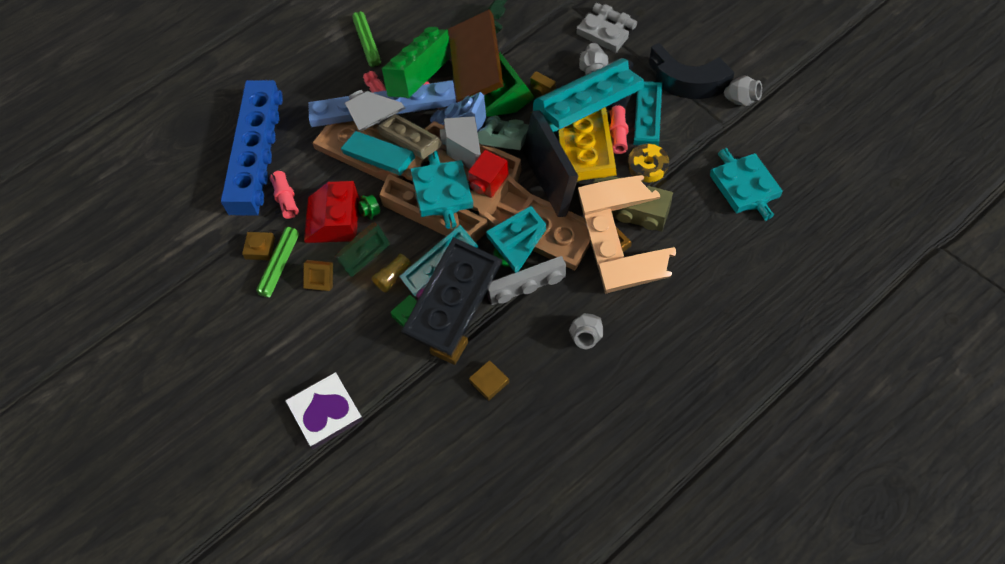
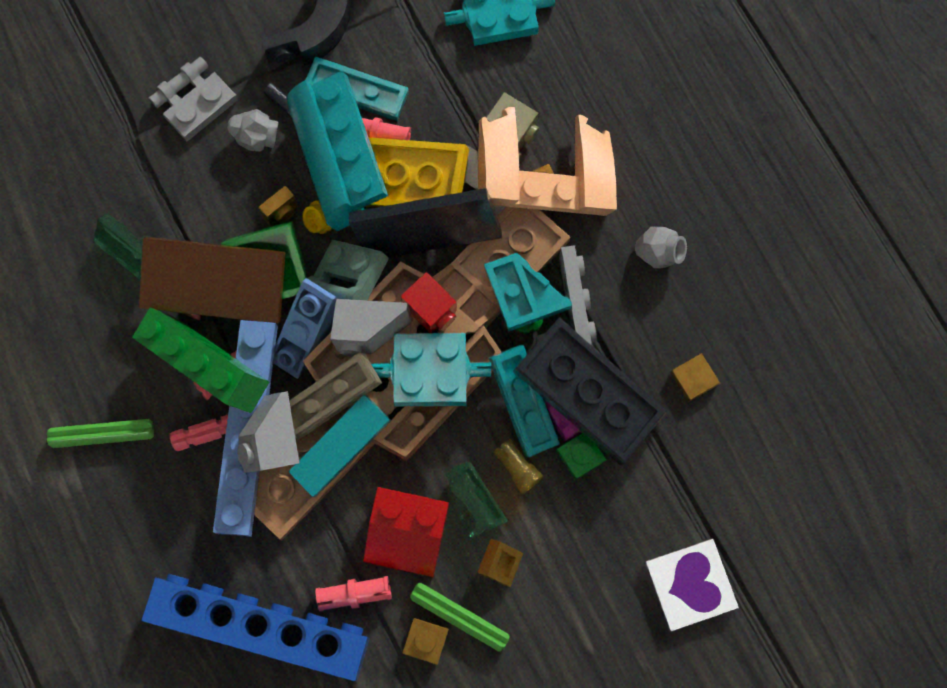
camera: 85 degrees left, 15 degrees up
green plate [358,195,380,219] -> none
piece [628,144,669,183] -> none

